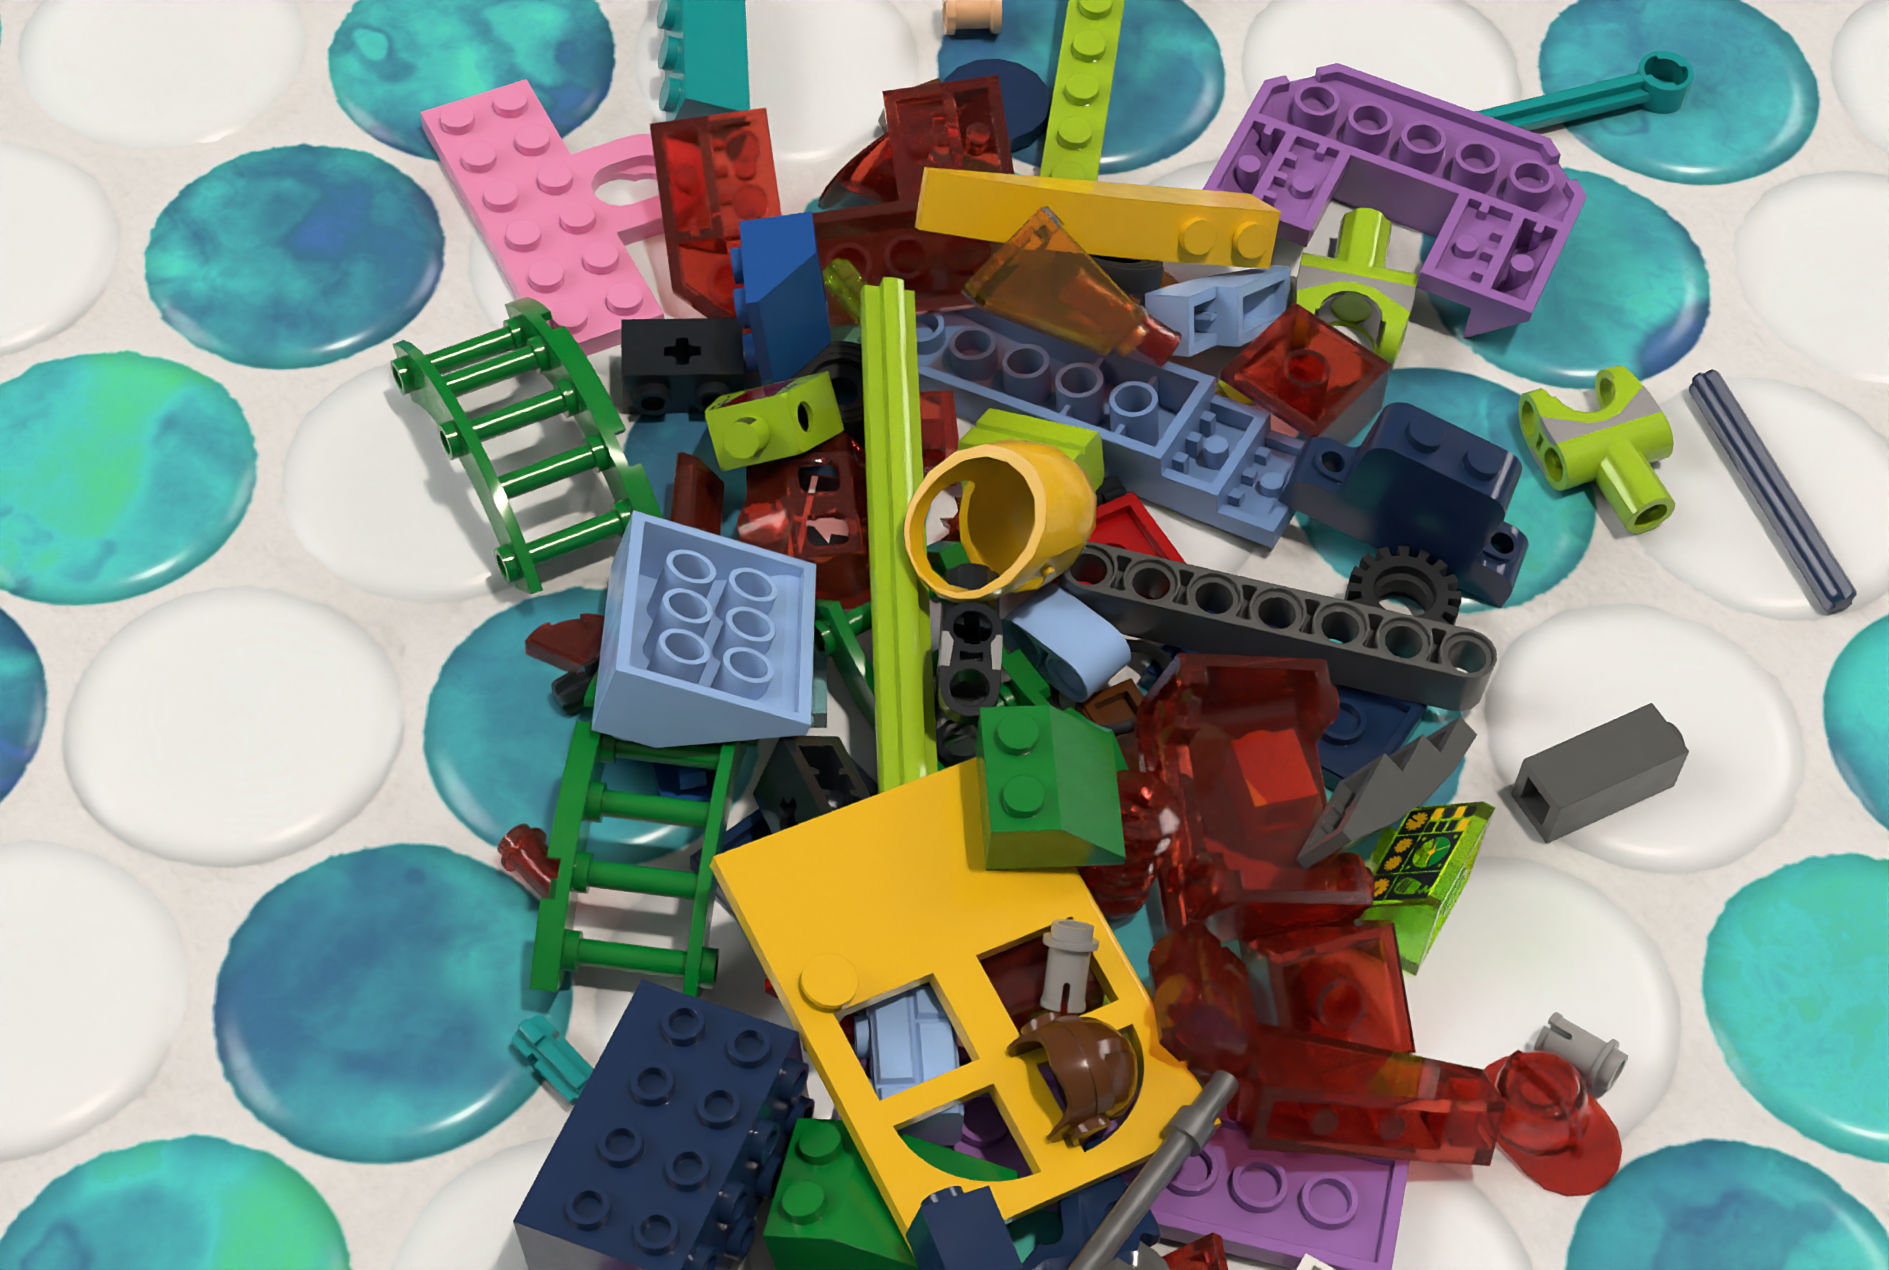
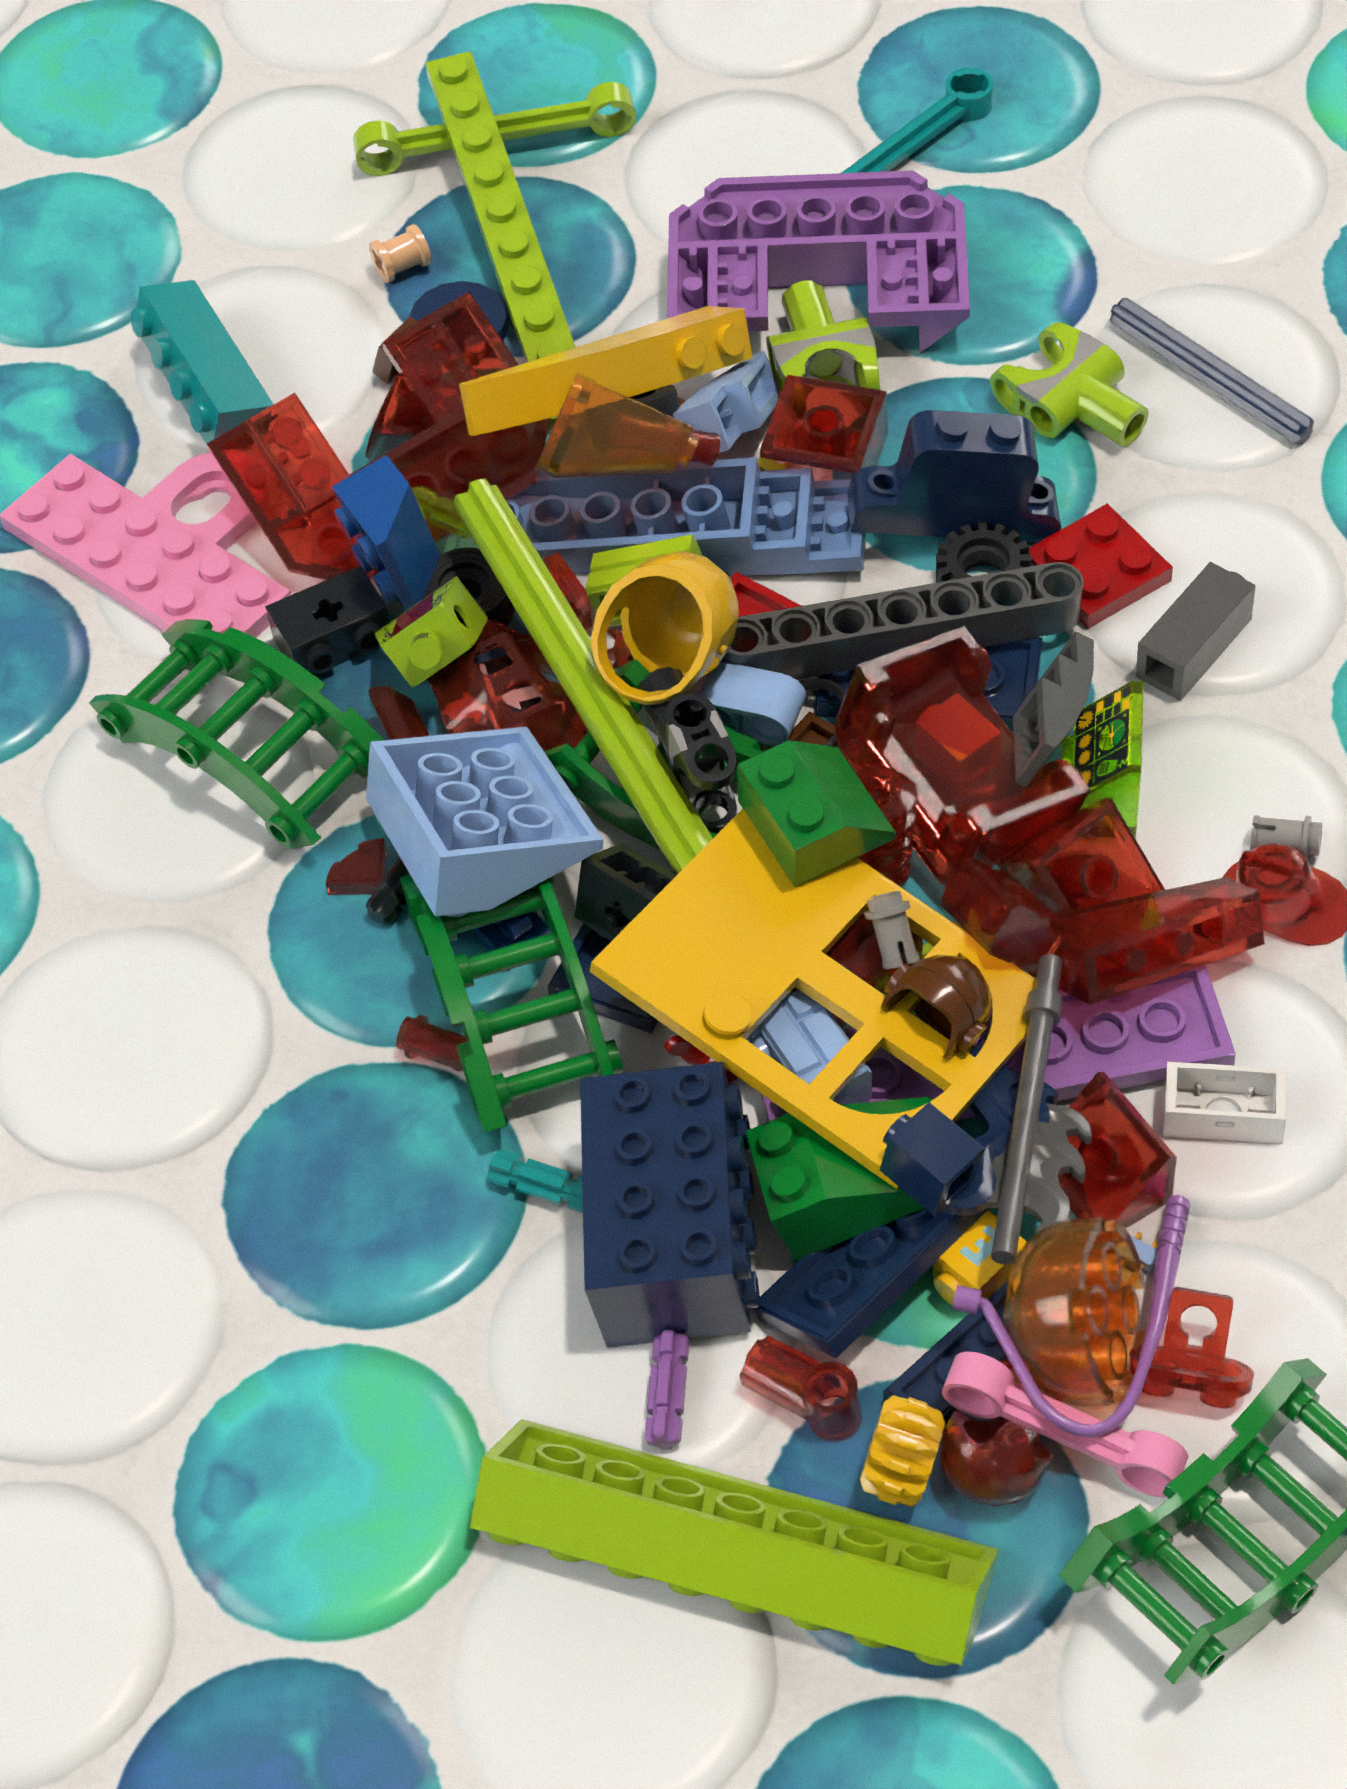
camera: 15 degrees left, 0 degrees up
none -> red plate [1029,503,1173,629]

